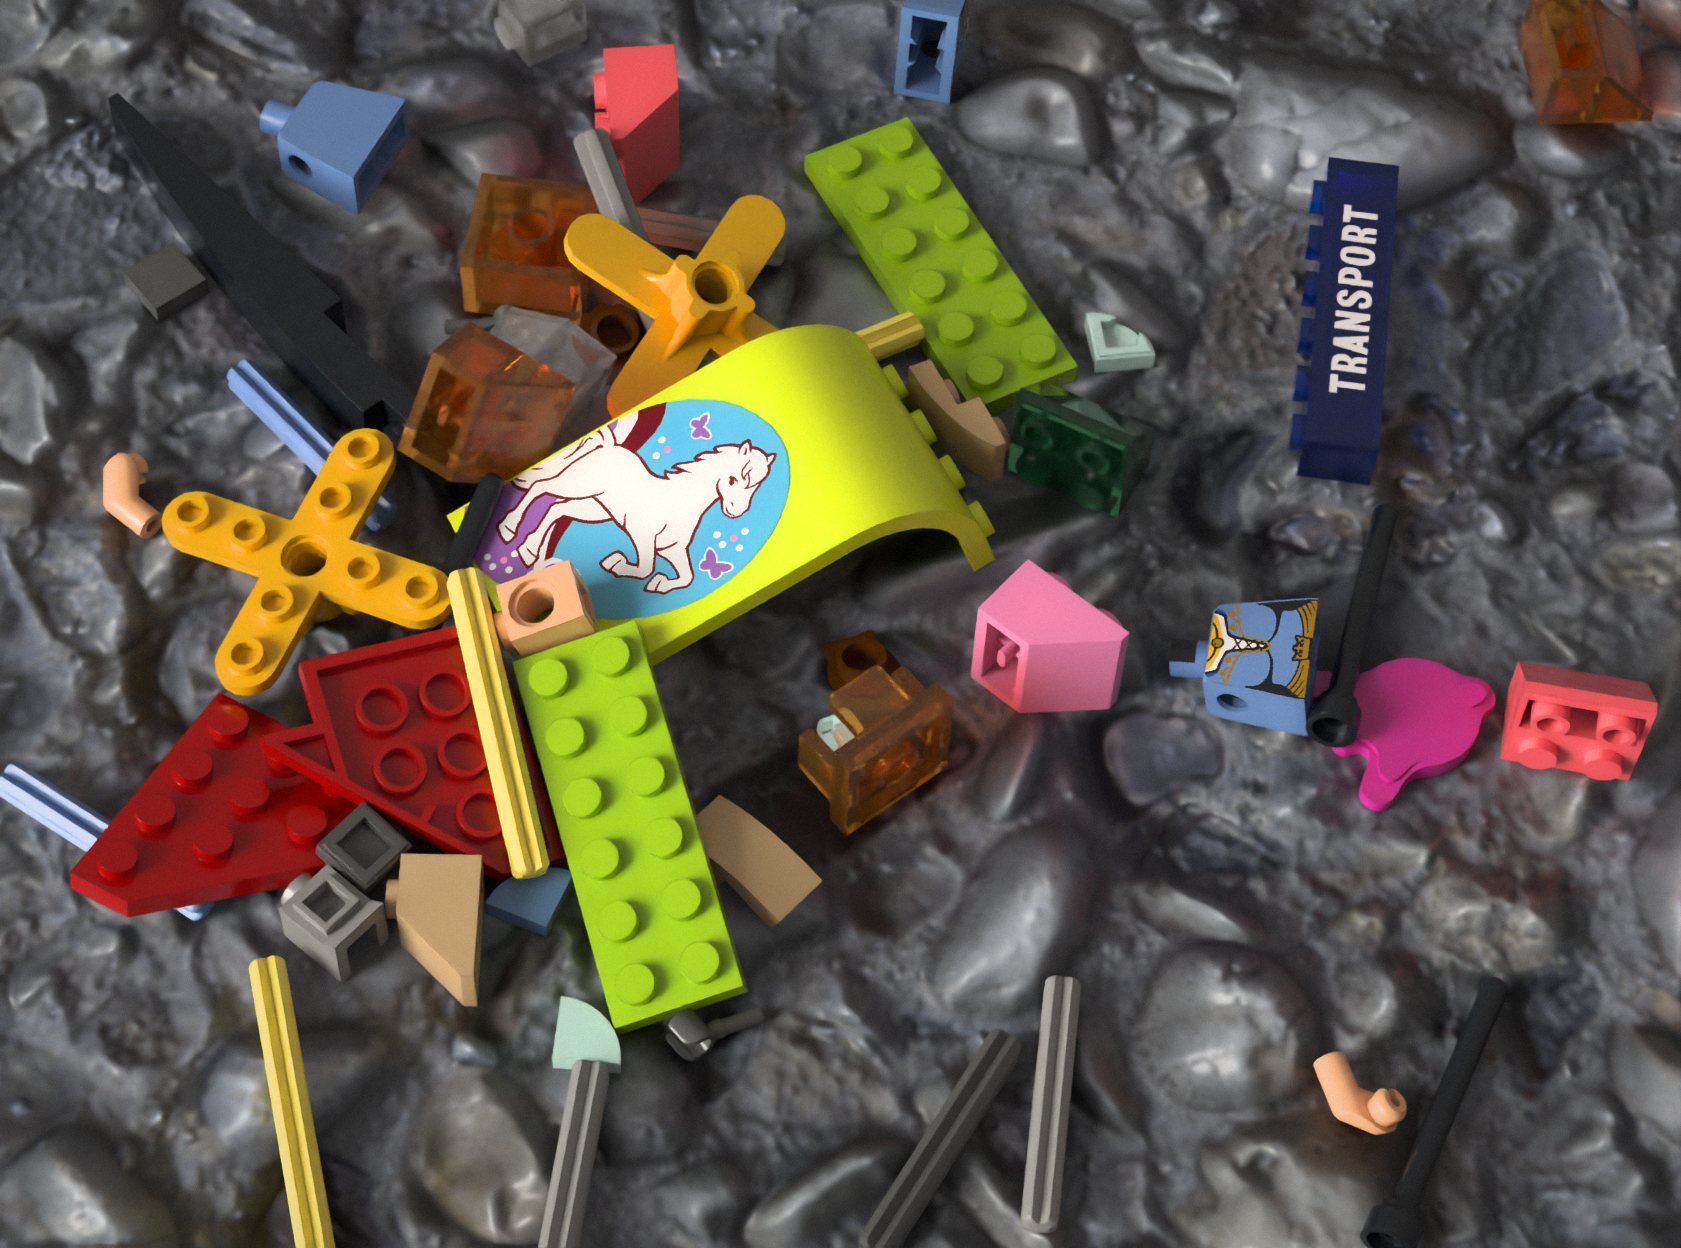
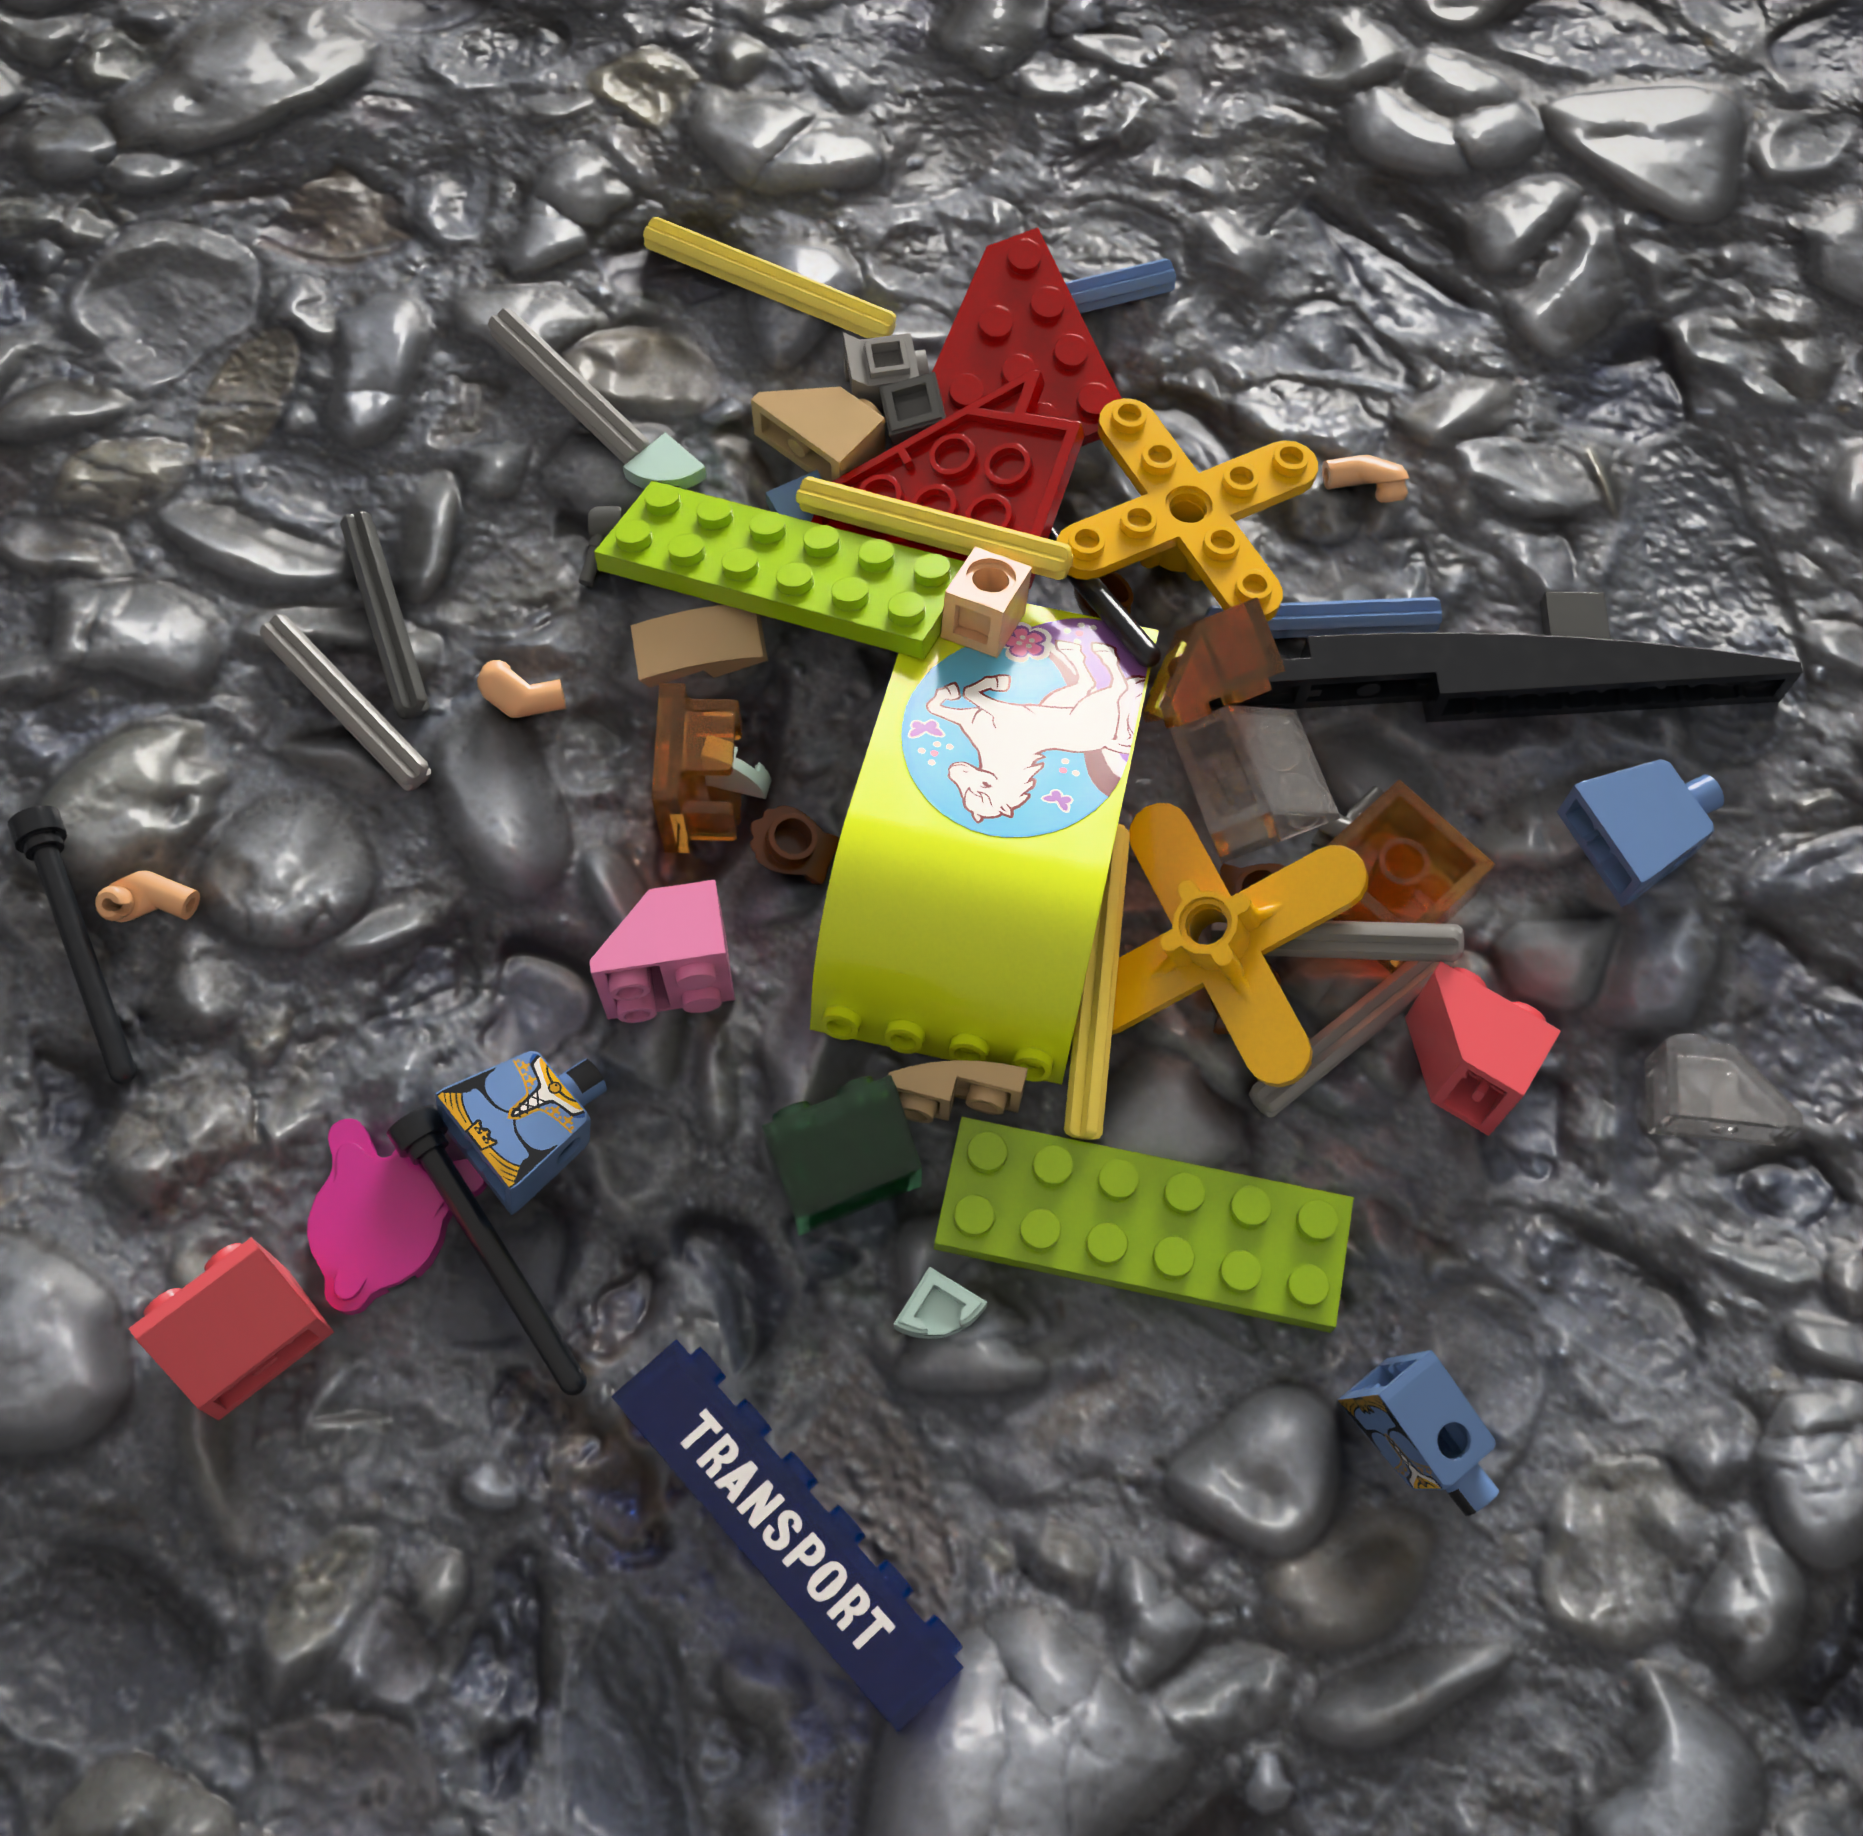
camera: 130 degrees right, 10 degrees up
none -> light nougat arm [477,660,566,718]

